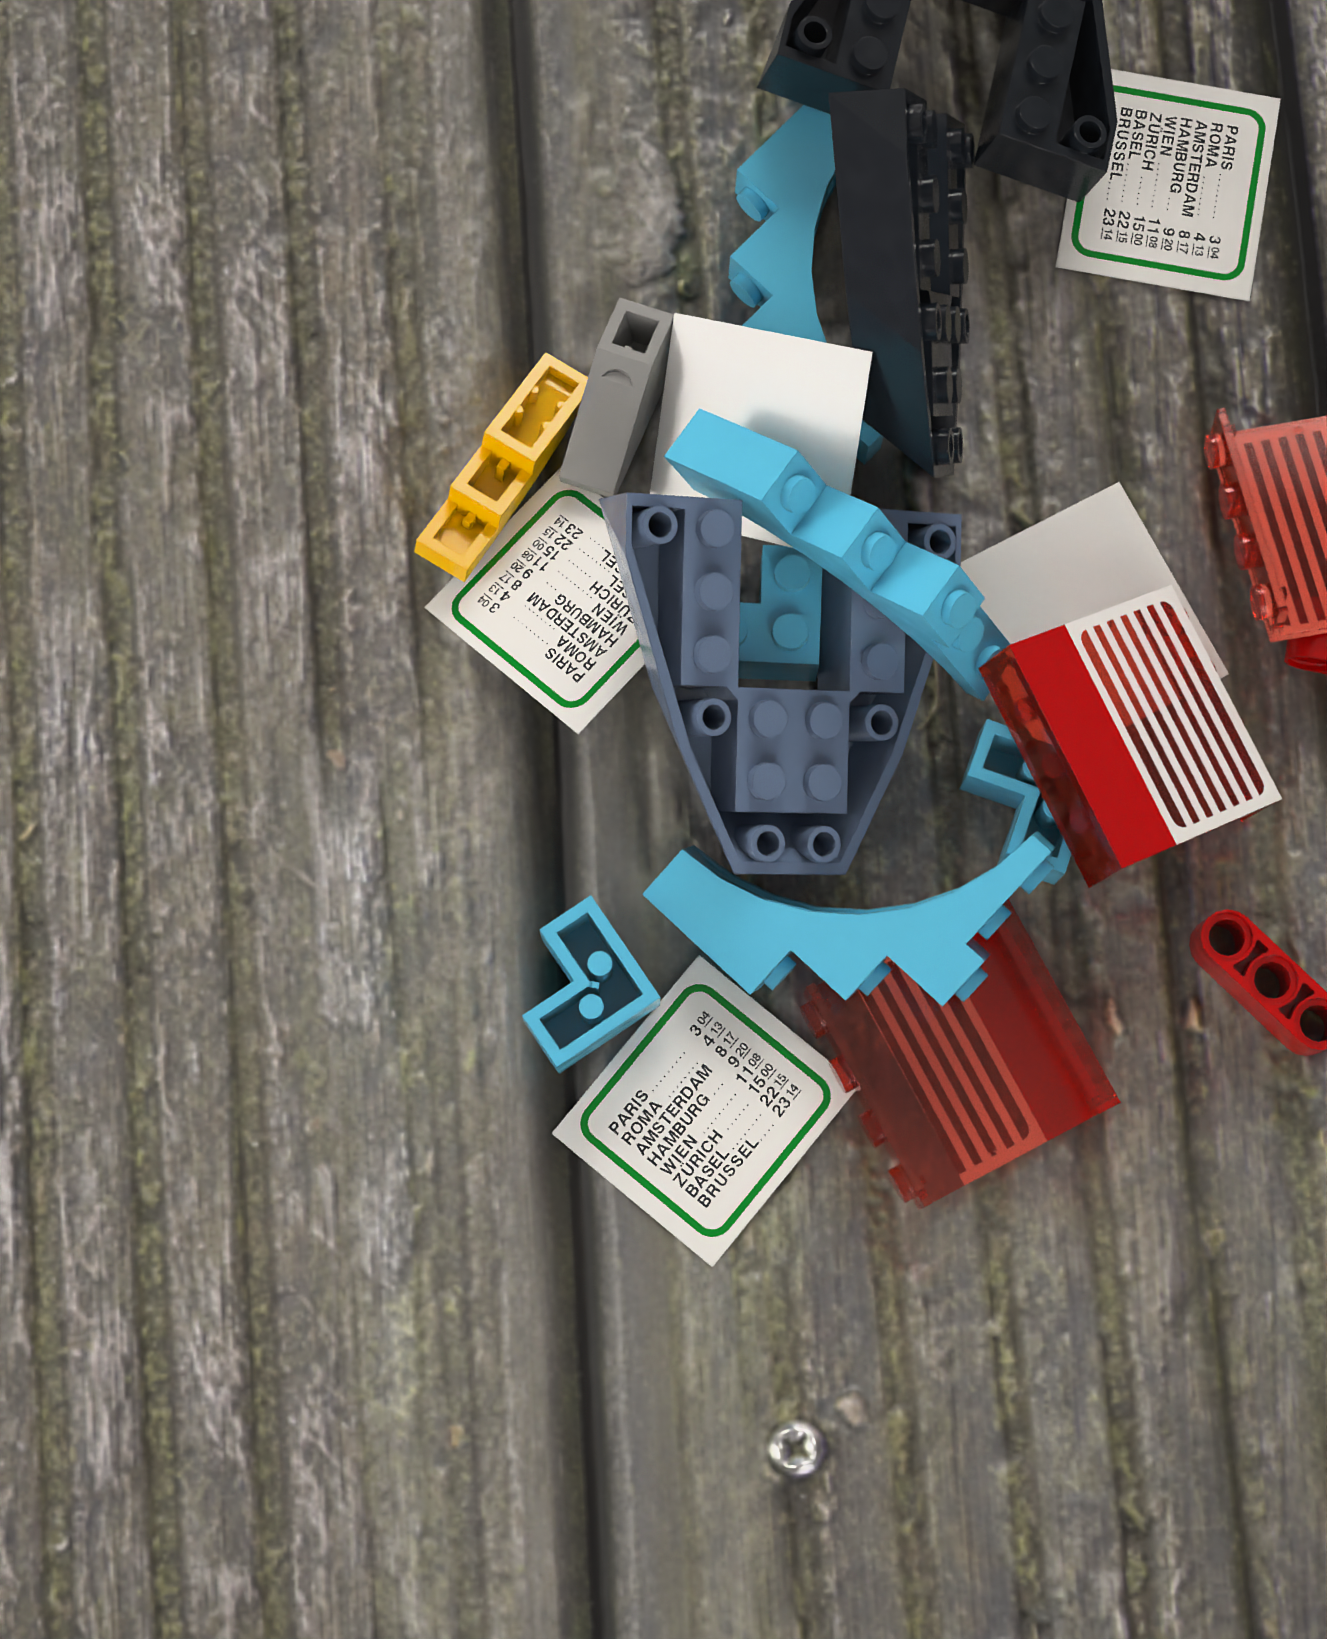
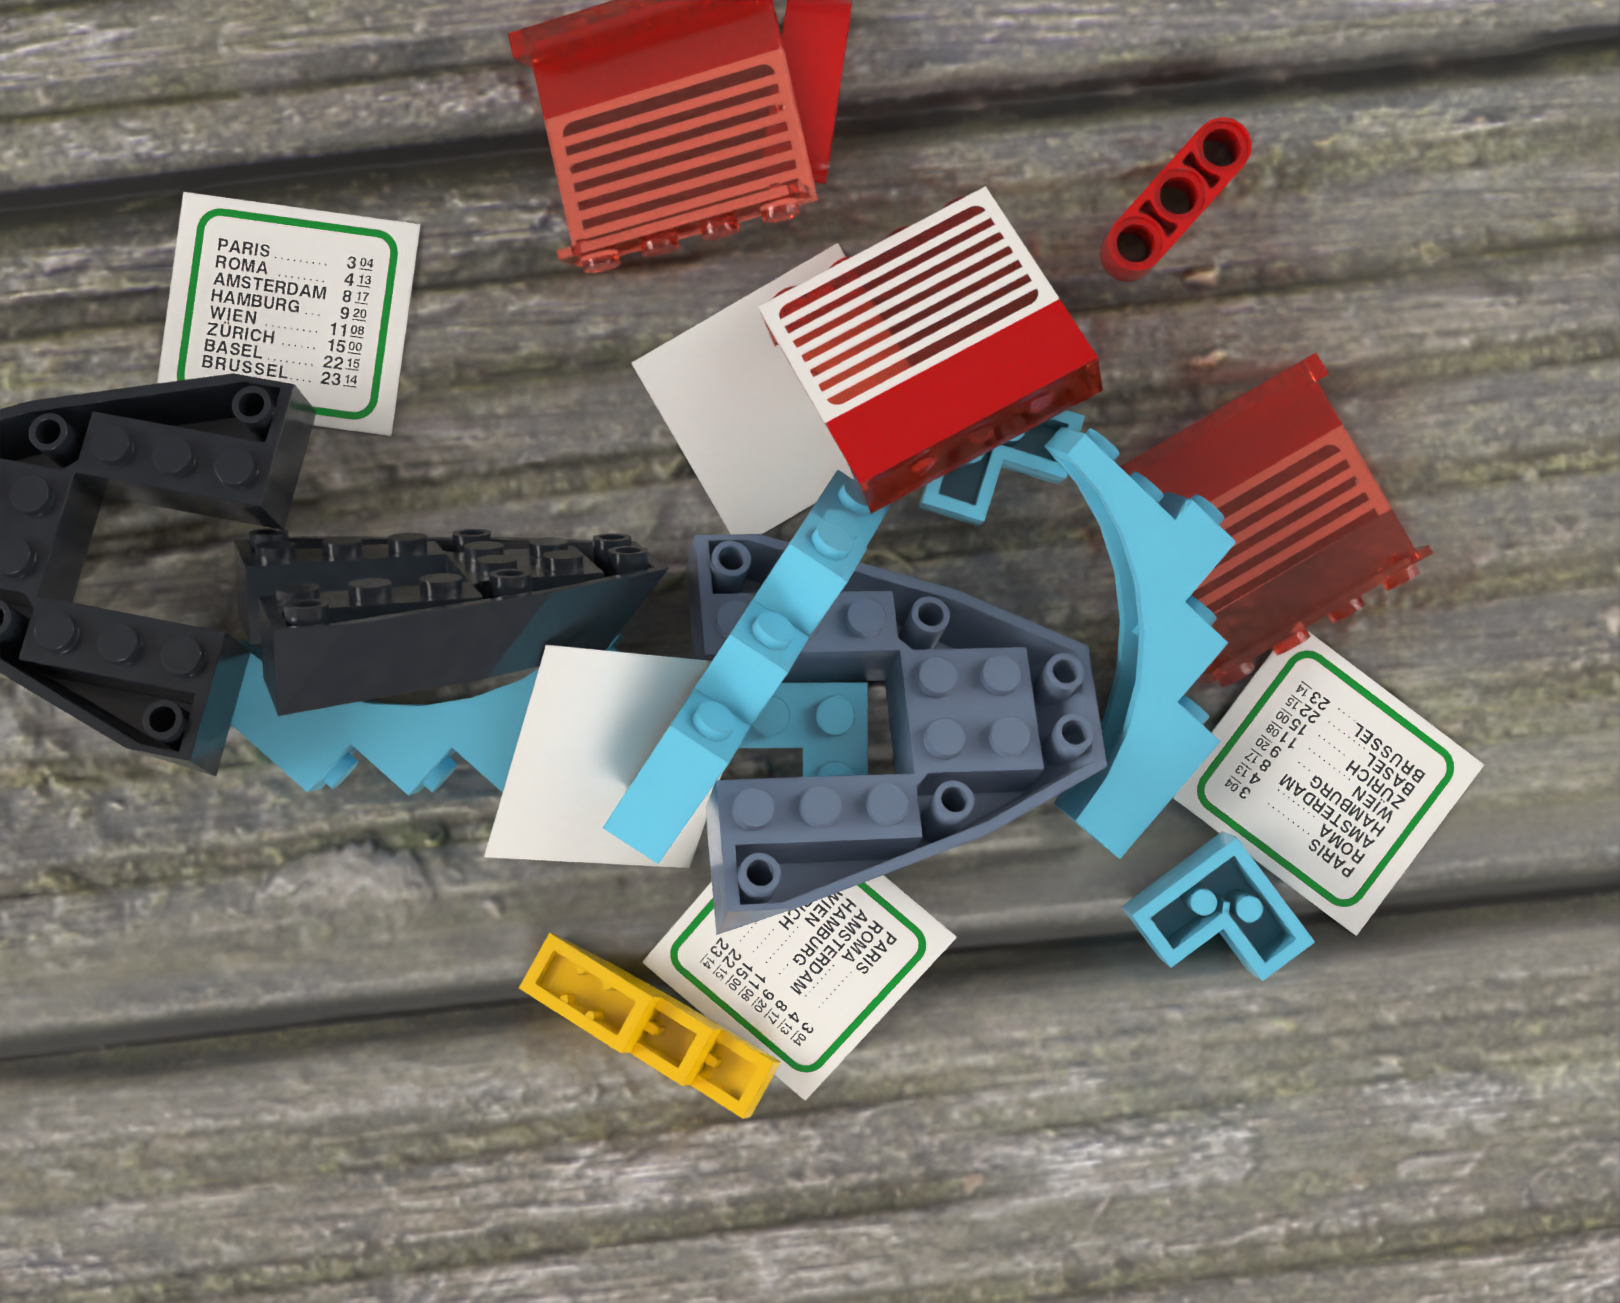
camera: 90 degrees left, 10 degrees up
light grey slope [559,298,674,497] -> none

